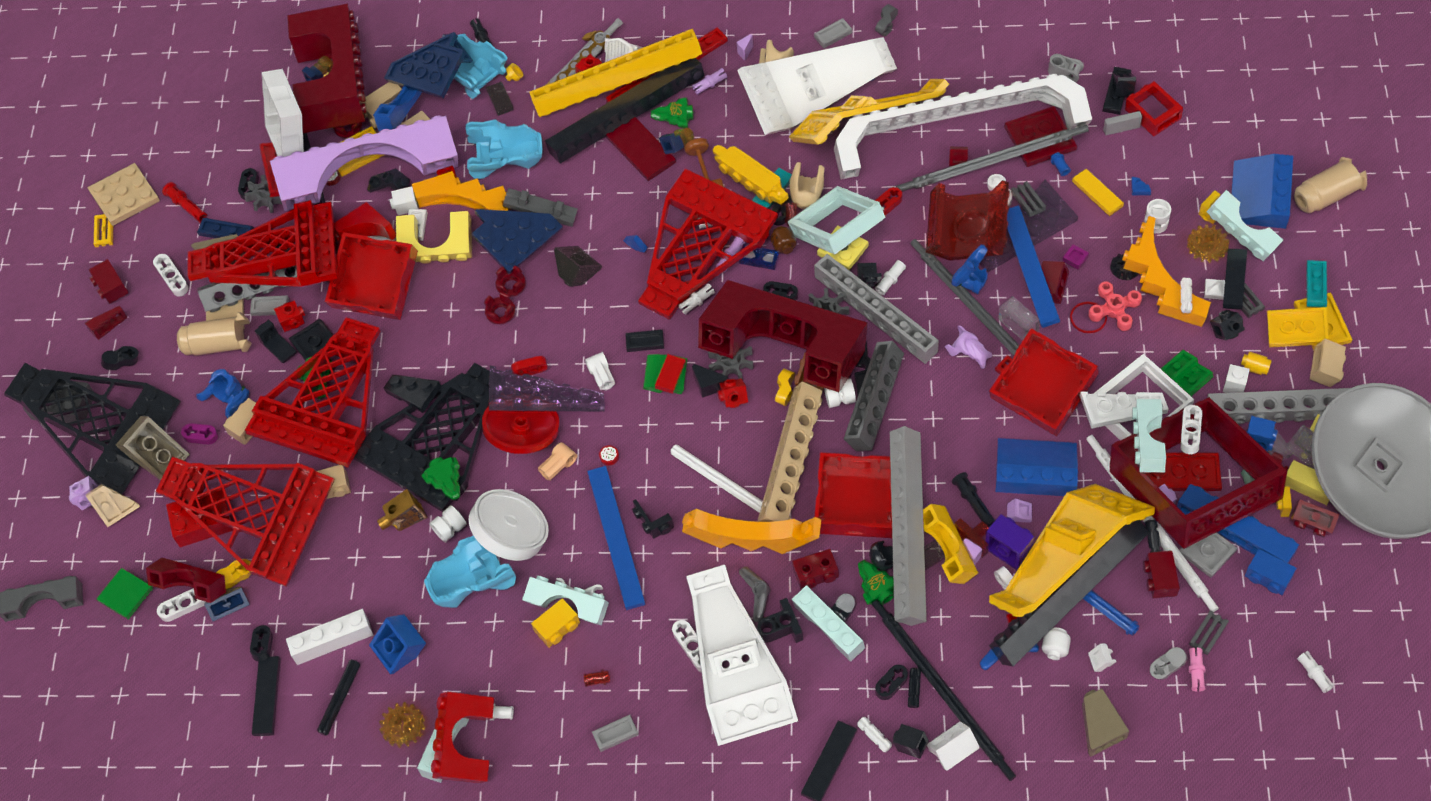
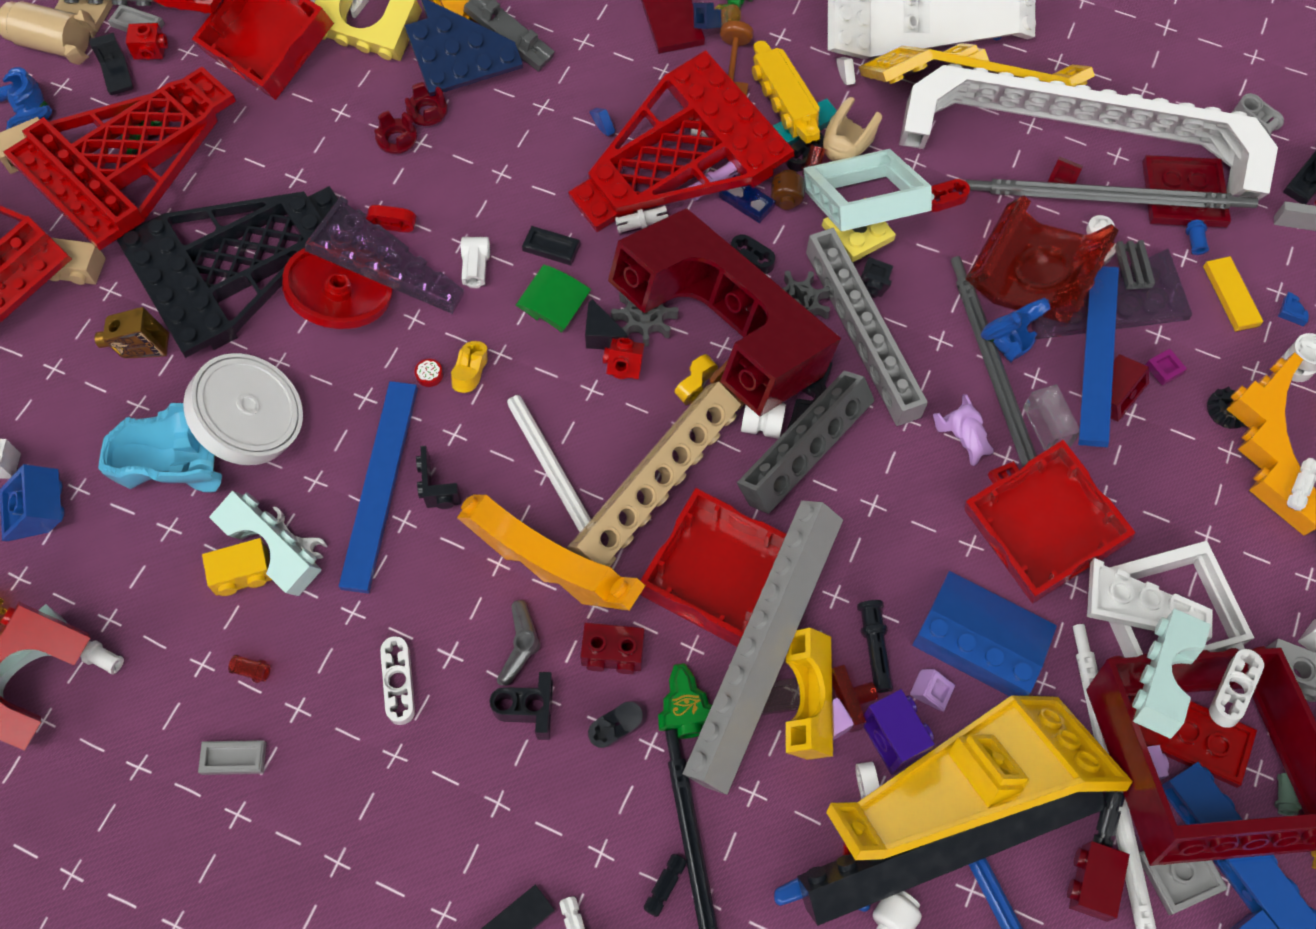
camera: 15 degrees right, 5 degrees up
black tile [289,318,333,361] -> none
black wing [383,374,441,413] -> none
green rock [421,457,460,500] -> none
white wheel [429,506,467,543] -> none
light nougat piece [538,442,577,480] -> none
clear smoke slope [554,246,602,287] -> none
red tile [655,354,686,394] -> none
white wing [686,565,798,746] -> none
light aqua arch [792,585,865,662] -> none
black hair [869,541,893,571] -> none
white pin [875,260,906,295] -> none
black beam [875,665,908,700] -> none
red piece [1070,302,1107,333] -> none
coral gear [1088,281,1142,331] -> none
green slope [1161,350,1214,397] -> none
none -> yellow piece [451,341,488,393]
none -> white tile [836,57,856,85]

